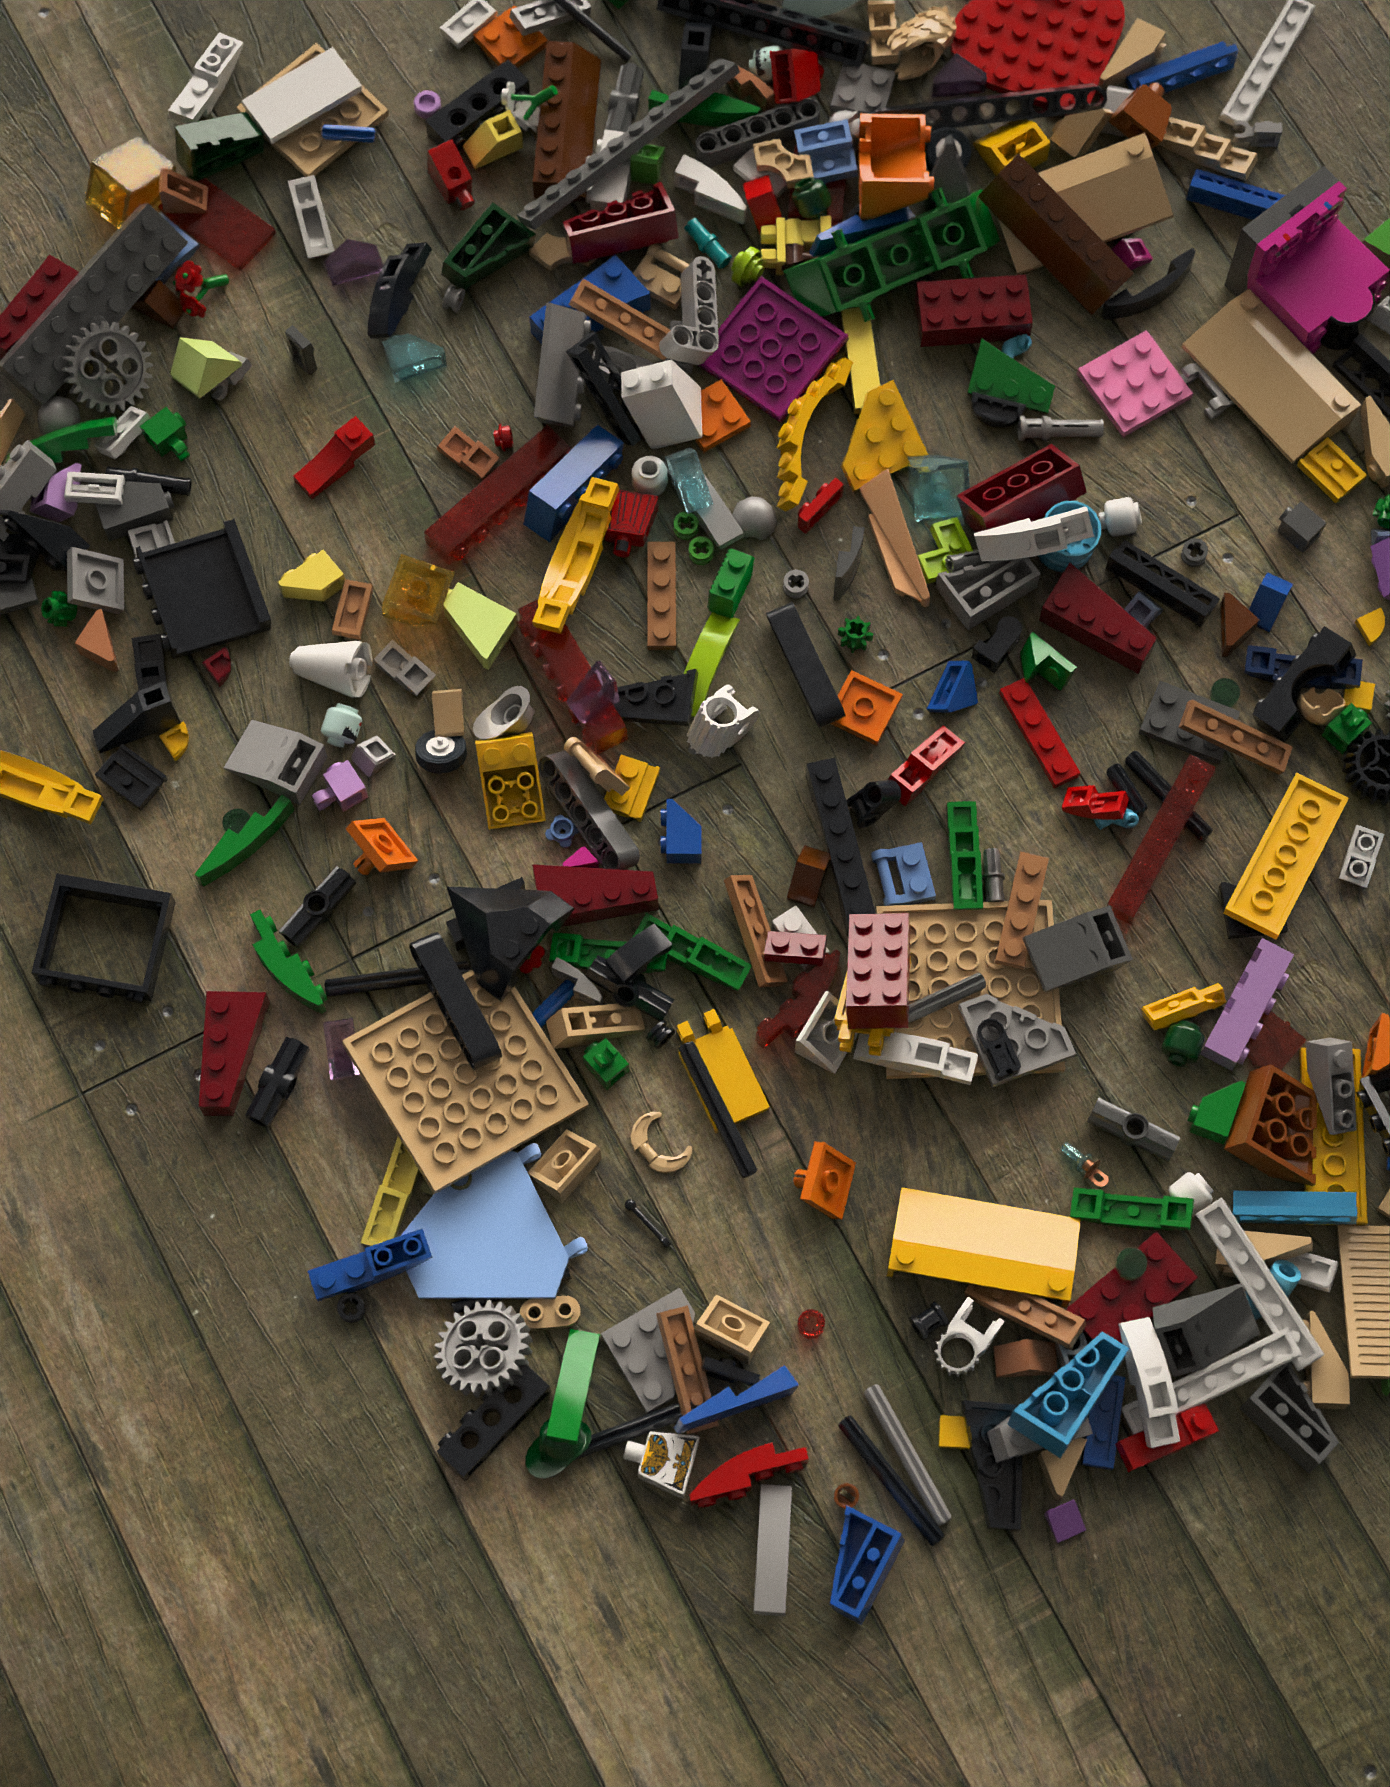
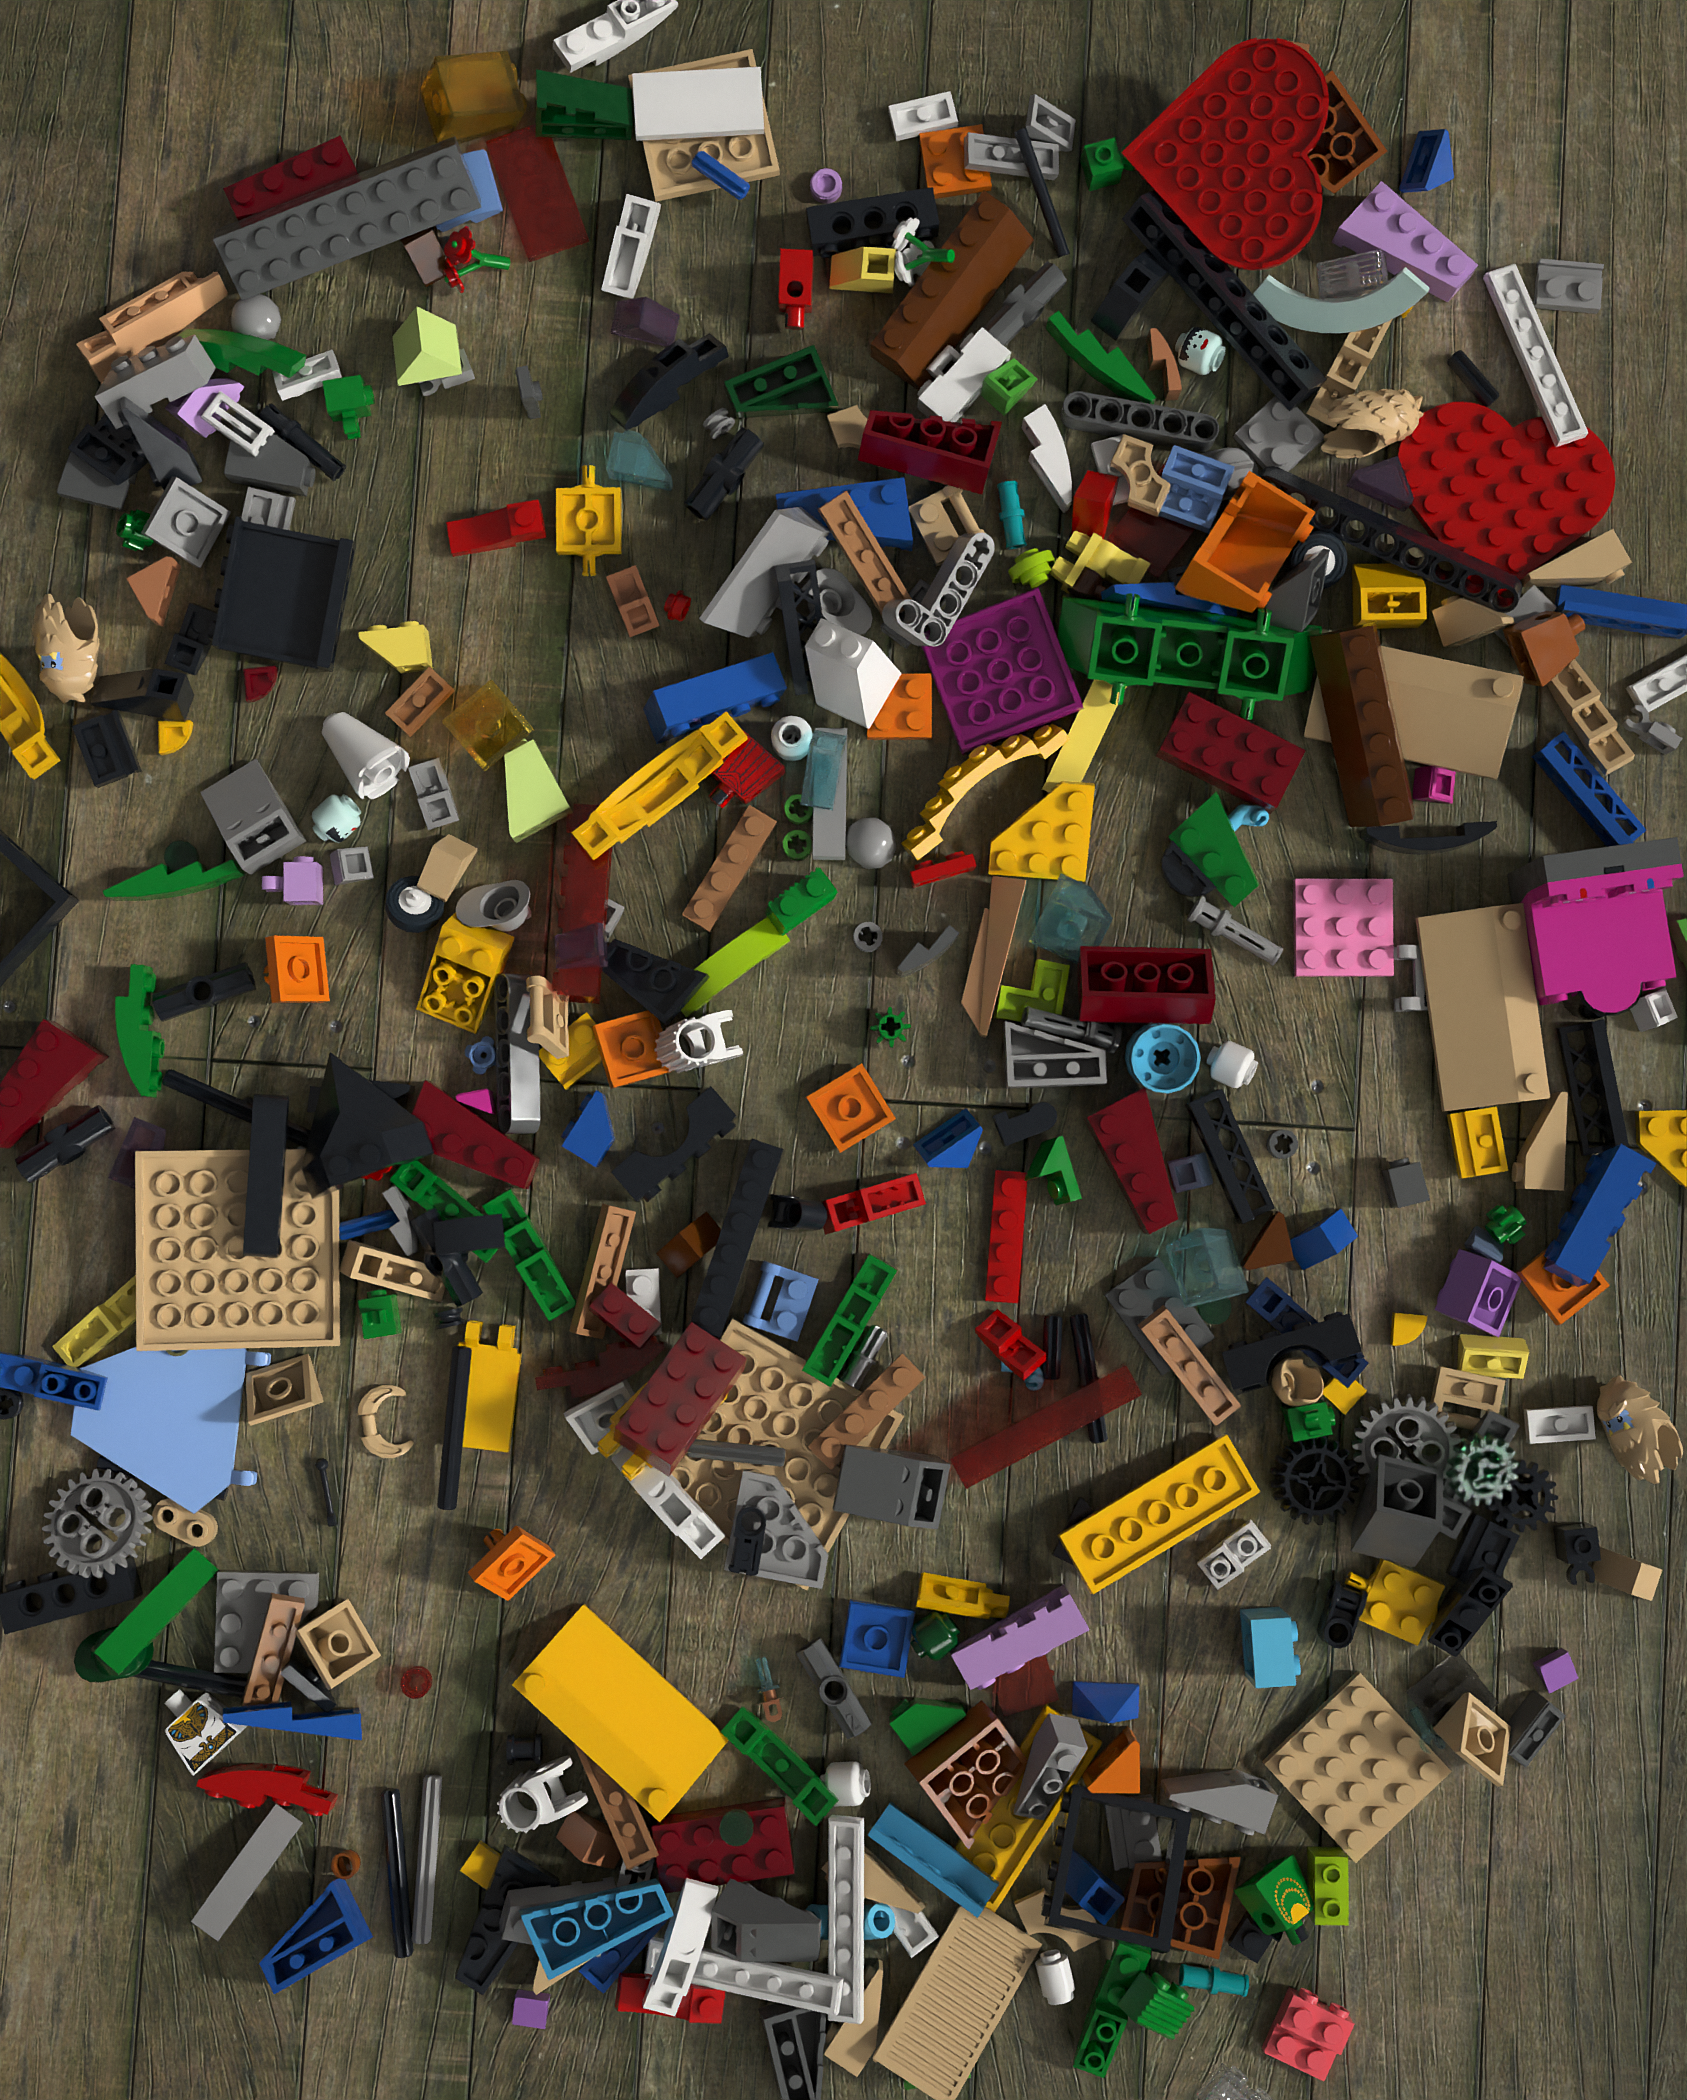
camera: 30 degrees right, 15 degrees up
light grey gear [62,321,153,413] -> none
nougat slope [159,167,208,213] -> none
clear red brick [424,425,571,565] -> none
dark grey plate [517,59,740,230] -> none
black beam [766,602,846,728] -> none
red torso [770,49,824,104] -> none
dark green head [792,177,832,220] -> none
white slope [974,507,1094,561] -> none
none -> tan head [32,594,100,703]
none -> yellow plate [556,465,622,576]
none -> orange plate [592,1010,674,1089]
none -> black arch [611,1086,738,1202]
none -> black piece [684,427,764,522]
none -> blue plate [839,1599,915,1678]
none -> blue slope [1072,1681,1139,1723]
none -> clear light blue slope [1166,1227,1249,1308]

